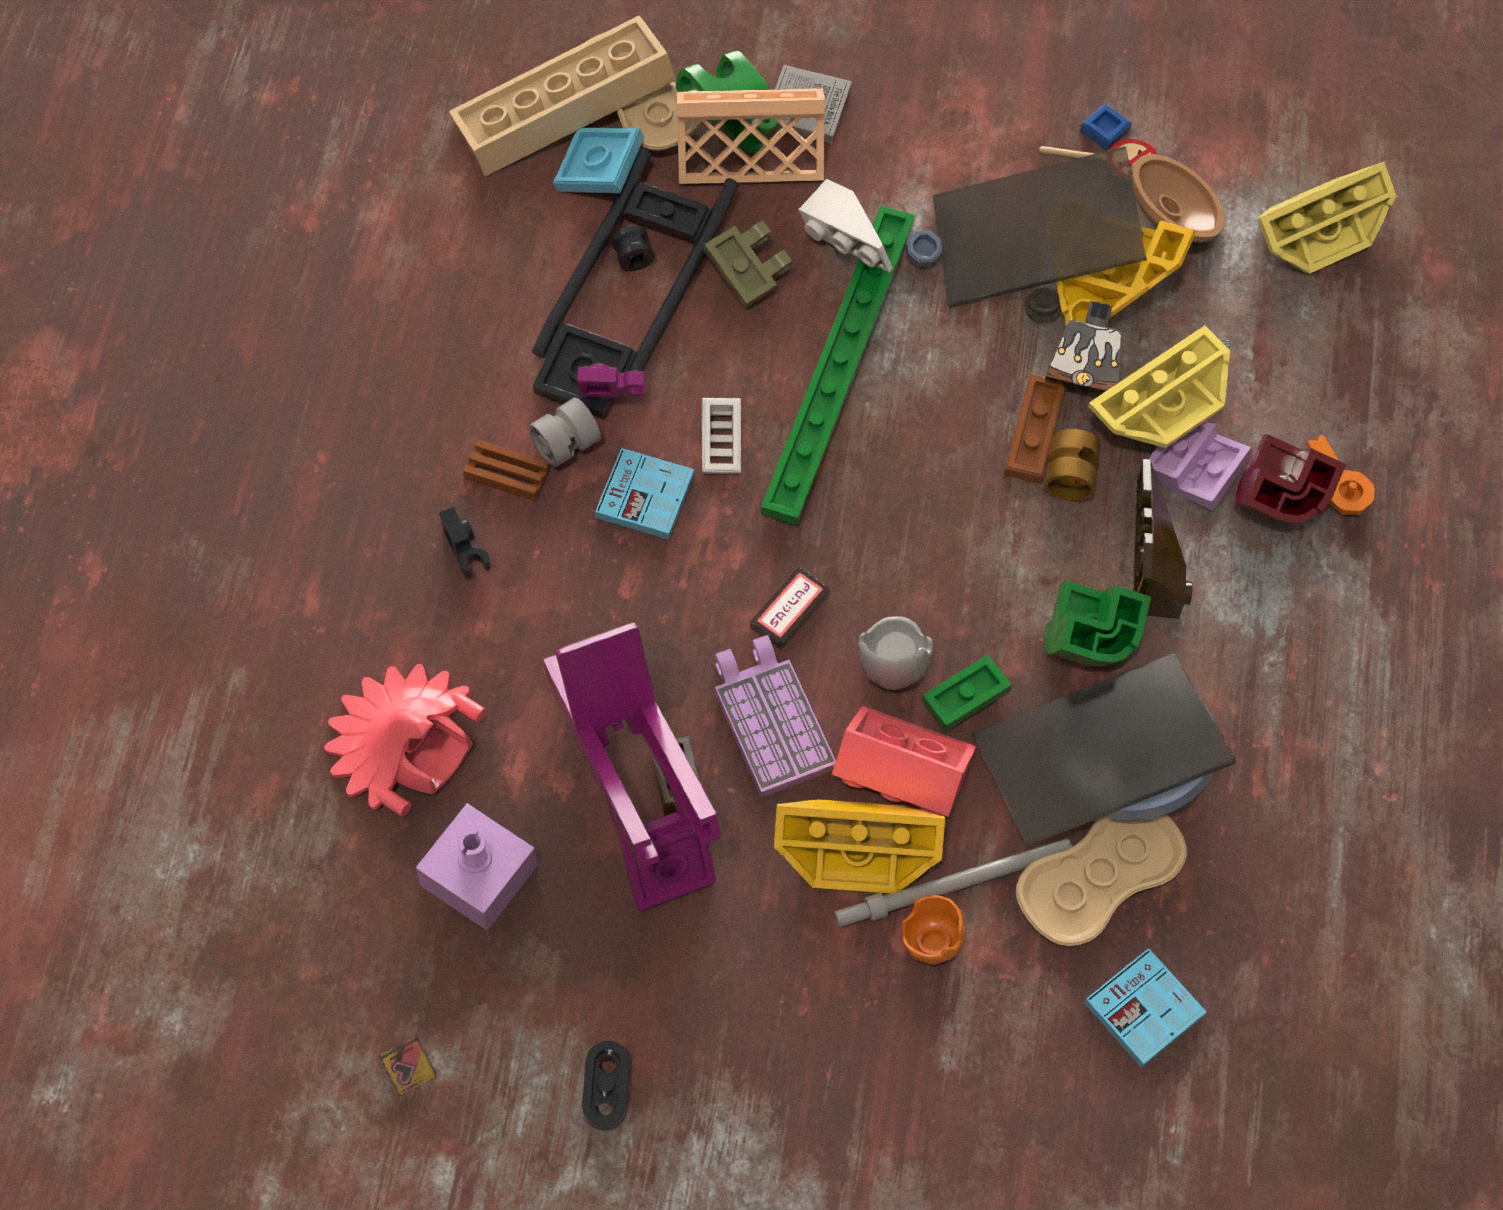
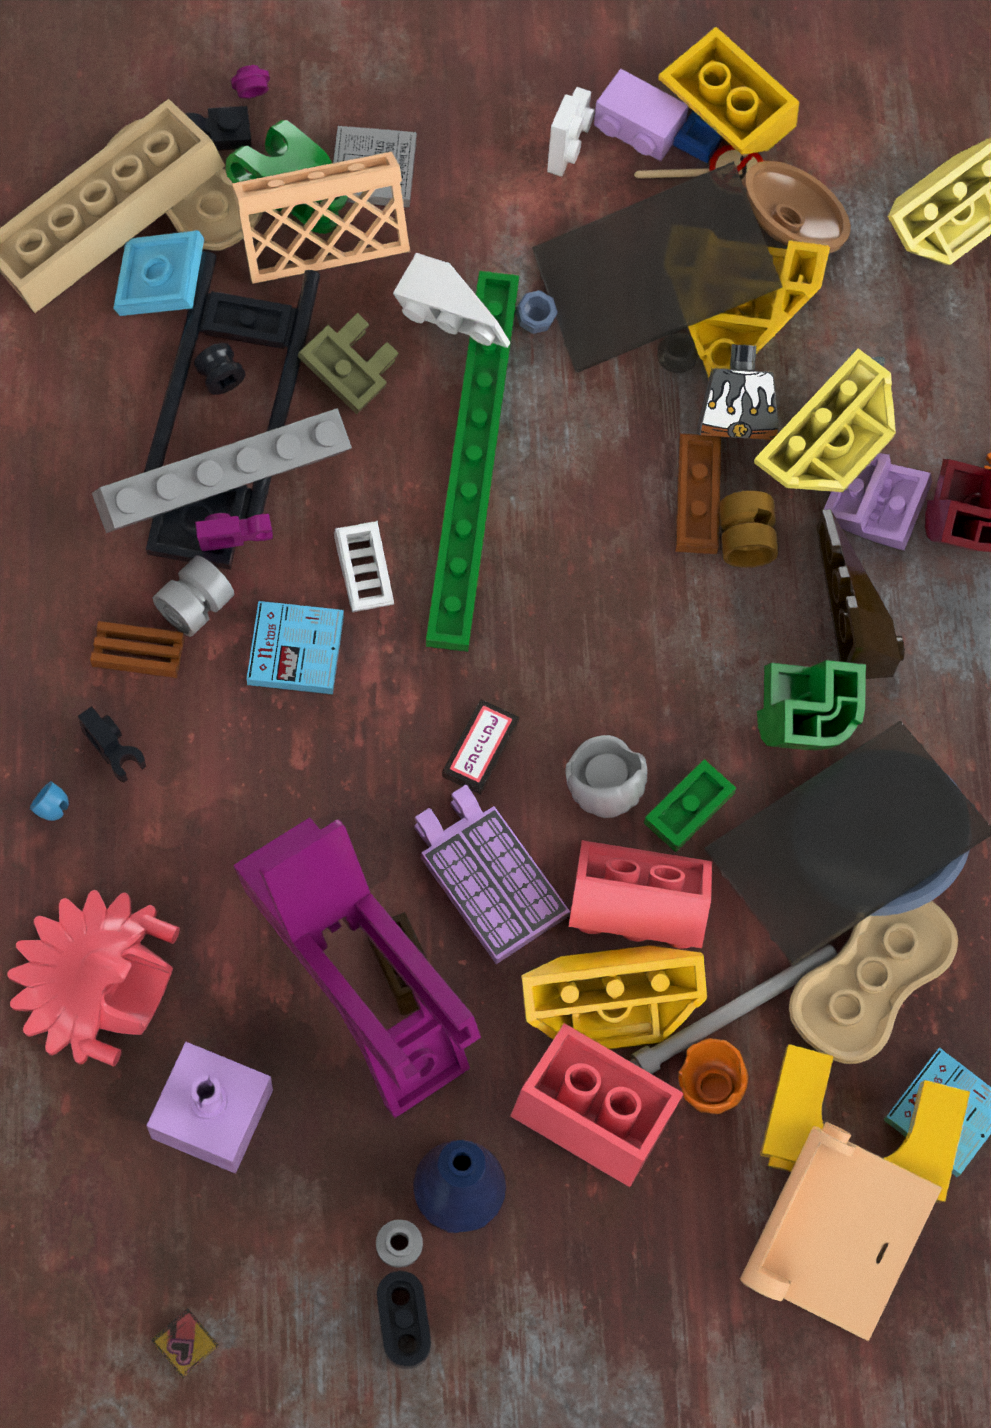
camera: 15 degrees left, 5 degrees up
none -> dark azure hinge [30,781,69,821]
none -> light grey arch [92,408,352,533]
none -> black plate [185,106,251,150]
none -> magenta plate [230,65,270,99]
none -> light grey plate [376,1220,423,1268]
none -> dark blue cone [413,1140,506,1233]
none -> coral slope [510,1023,684,1187]
none -> white plate [547,87,595,177]
none -> lavender brick [594,69,688,161]
none -> yellow slope [659,27,799,155]
none -> light nougat door [740,1122,942,1341]
none -> yellow arch [760,1044,970,1203]

